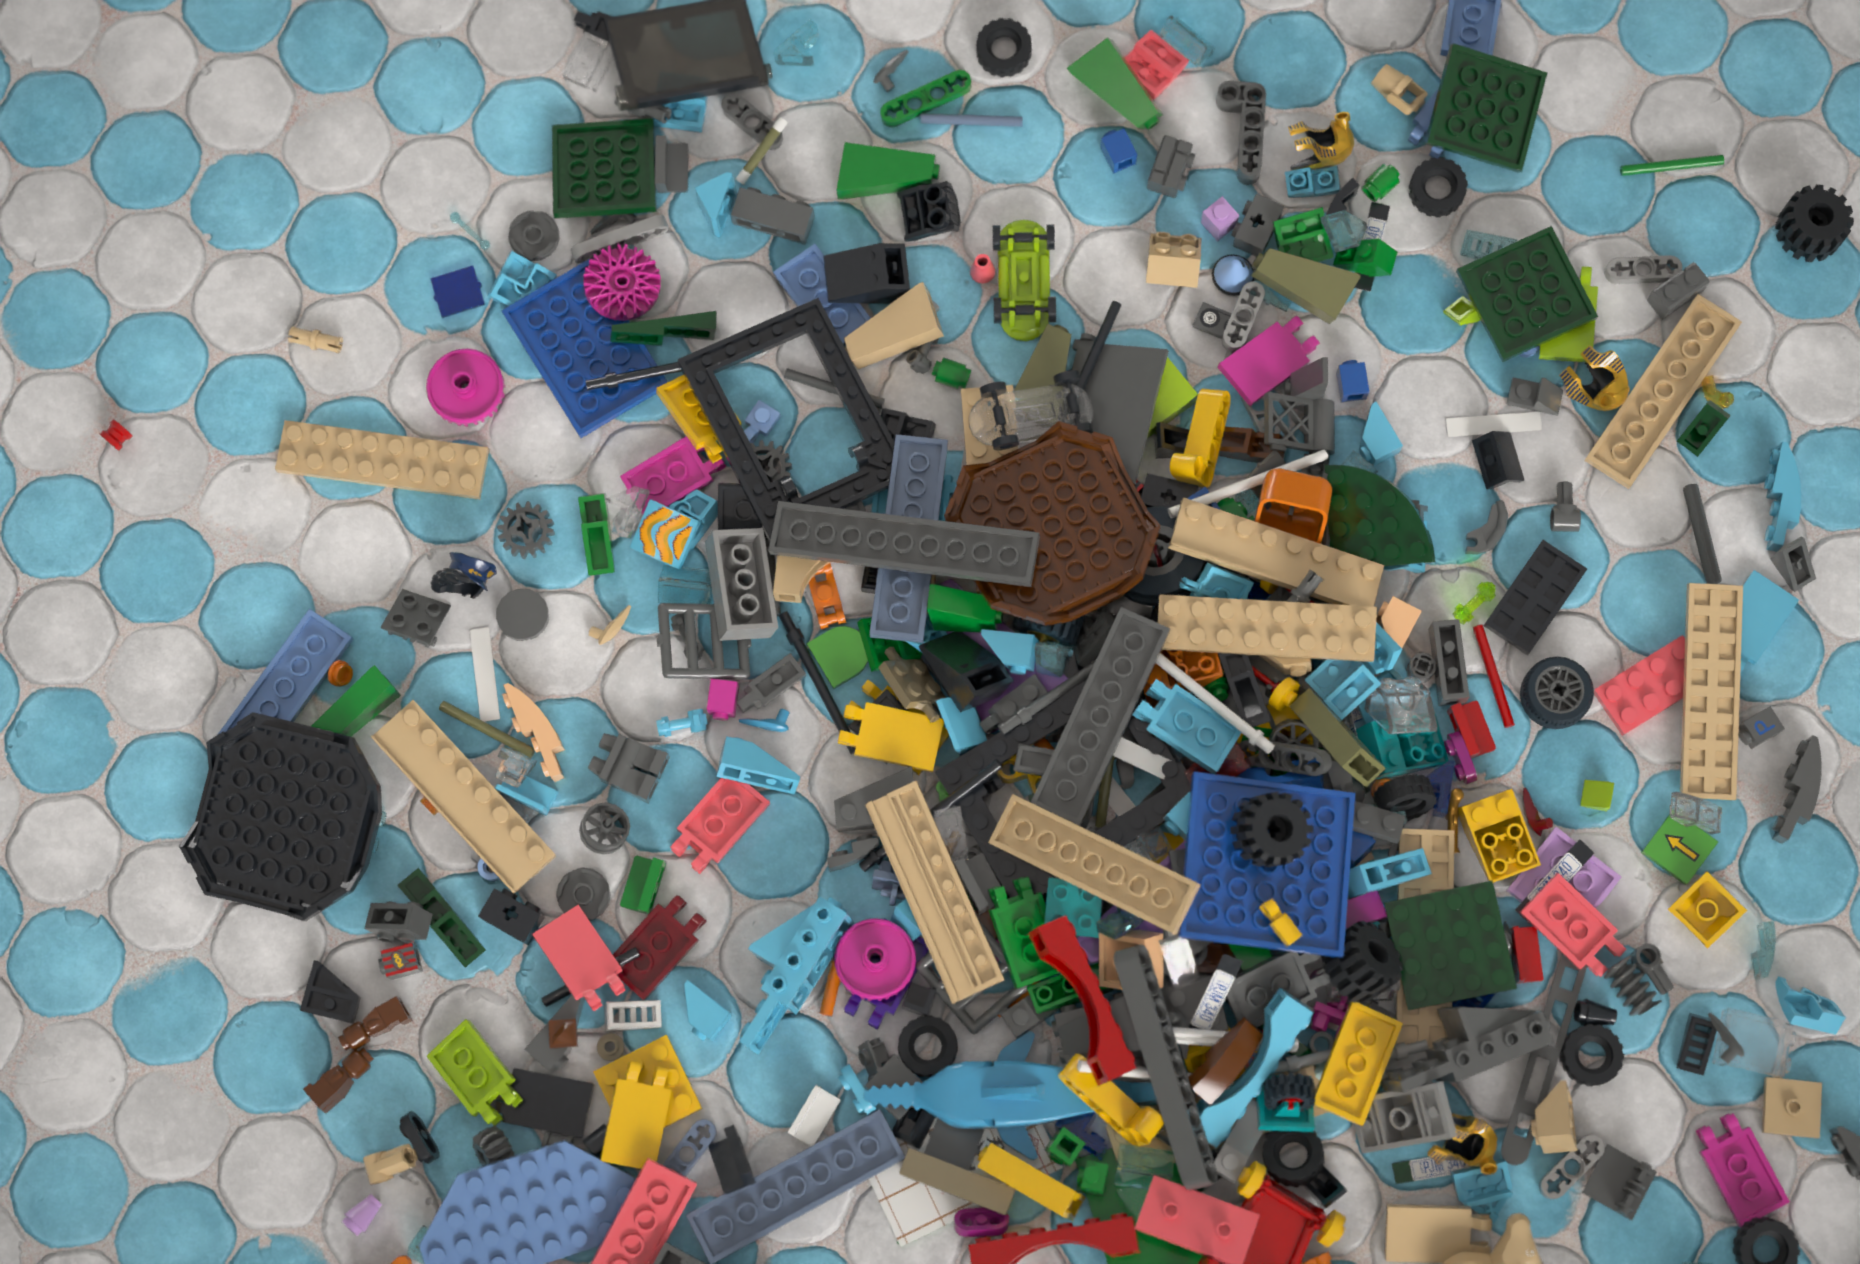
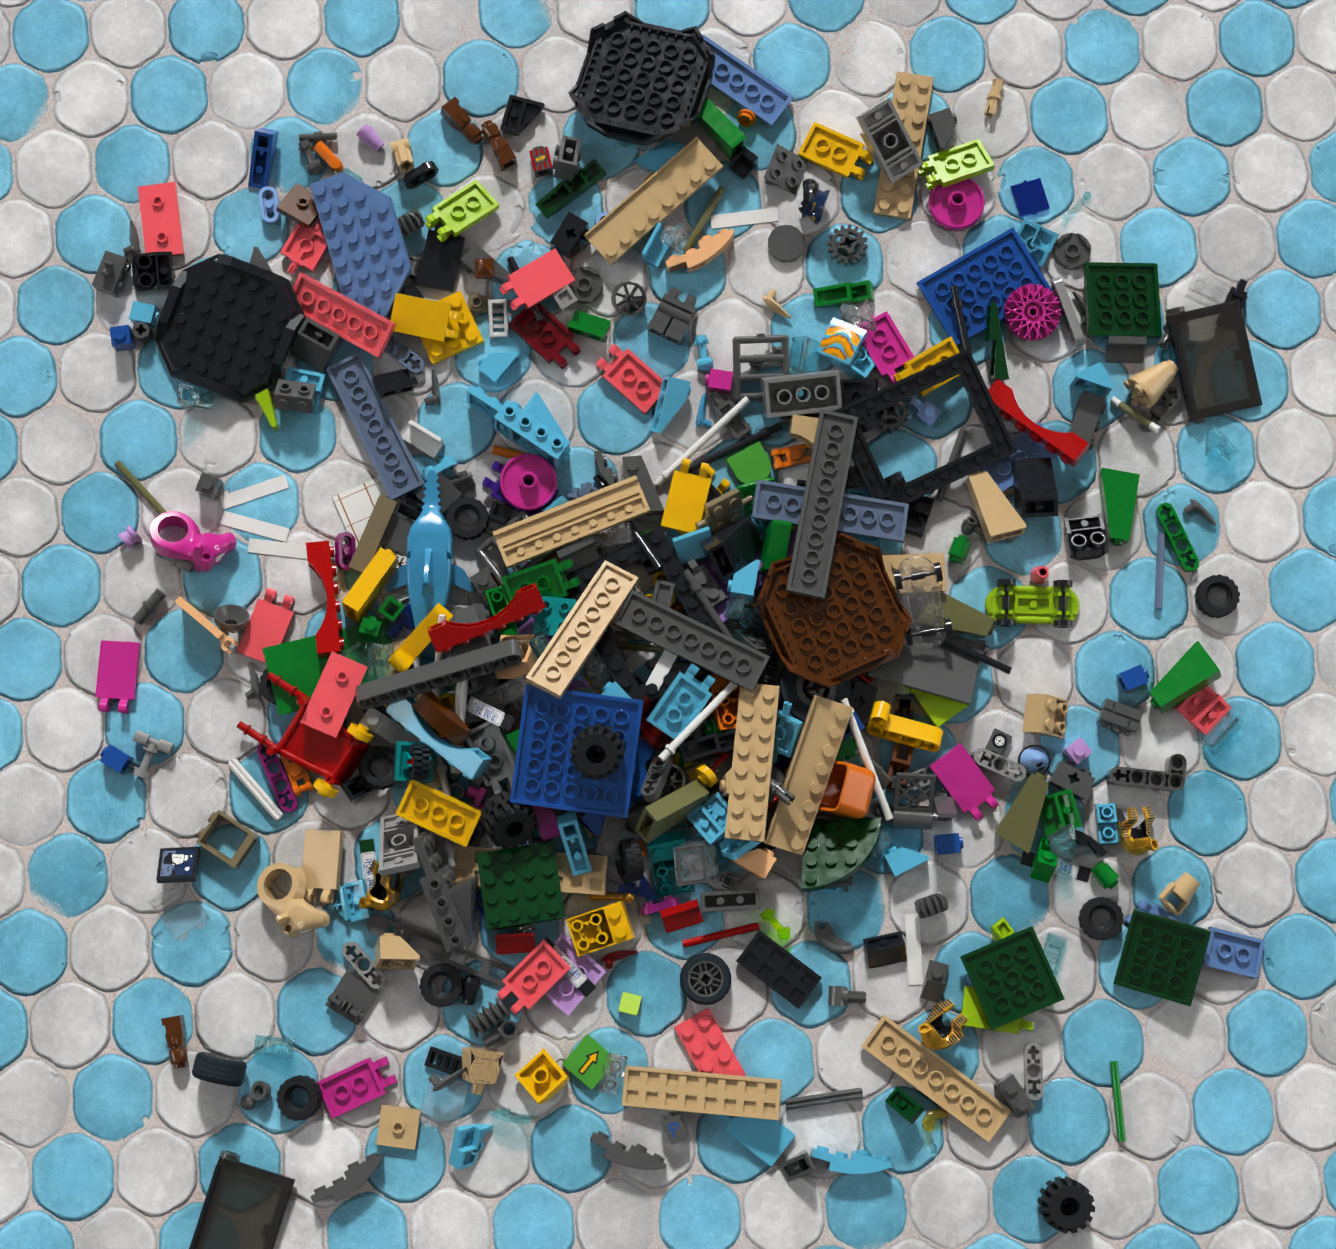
camera: 85 degrees right, 5 degrees up
yellow bar [1259,899,1302,947] -> none
none -> dark grey bar [424,370,440,406]
none -> tan torso [462,1047,504,1095]
none -> light grey tile [552,285,578,312]
none -> medium azure slope [634,140,684,173]
none -> white bar [654,396,751,487]
none -> black panel [729,146,758,179]
none -> yellow tile [798,122,873,181]
none -> light grey brick [856,97,924,183]
none -> dark grey gear [914,892,949,918]
none -> lime tile [918,139,995,191]
none -> dark grey slope [927,108,957,152]
none -> red arch [988,379,1089,467]
none -> tan cone [1123,360,1178,410]

